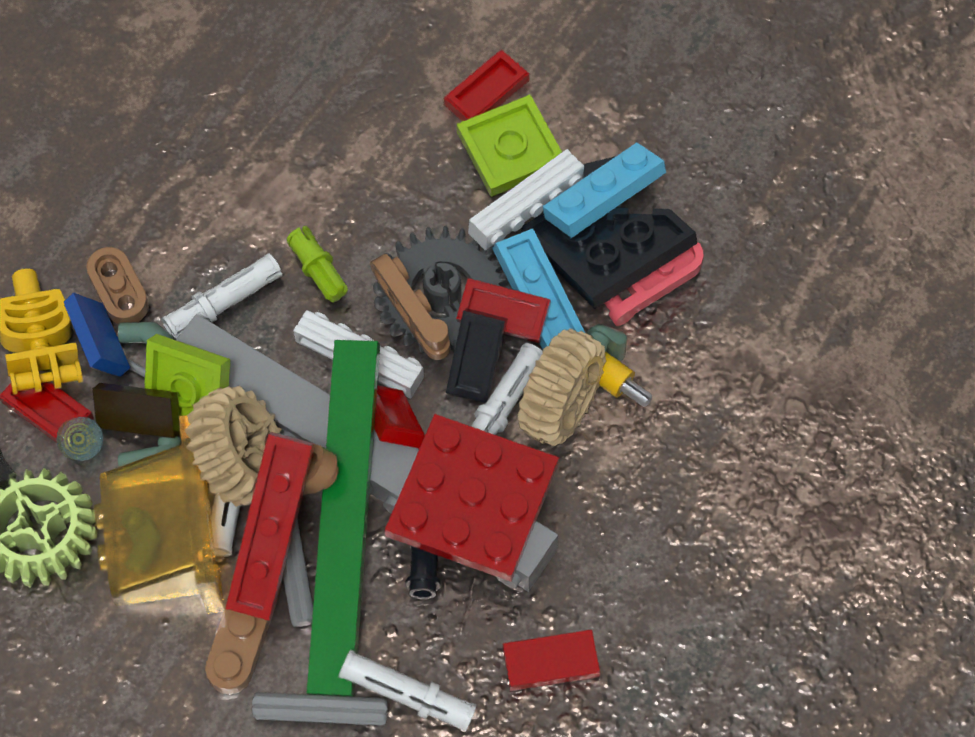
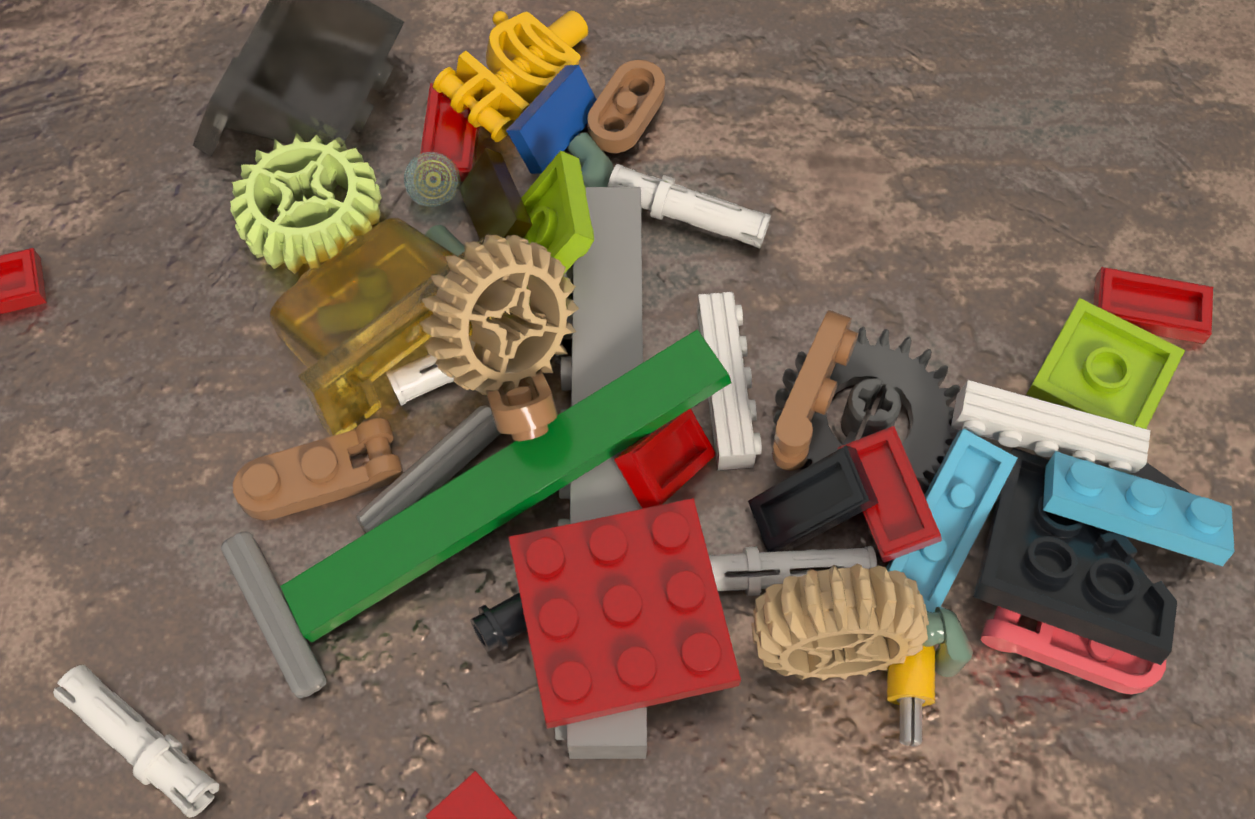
camera: 55 degrees right, 0 degrees up
red plate [225,432,315,621] -> none
lime axle [286,226,348,302] -> none
white pin [338,650,476,732] -> none

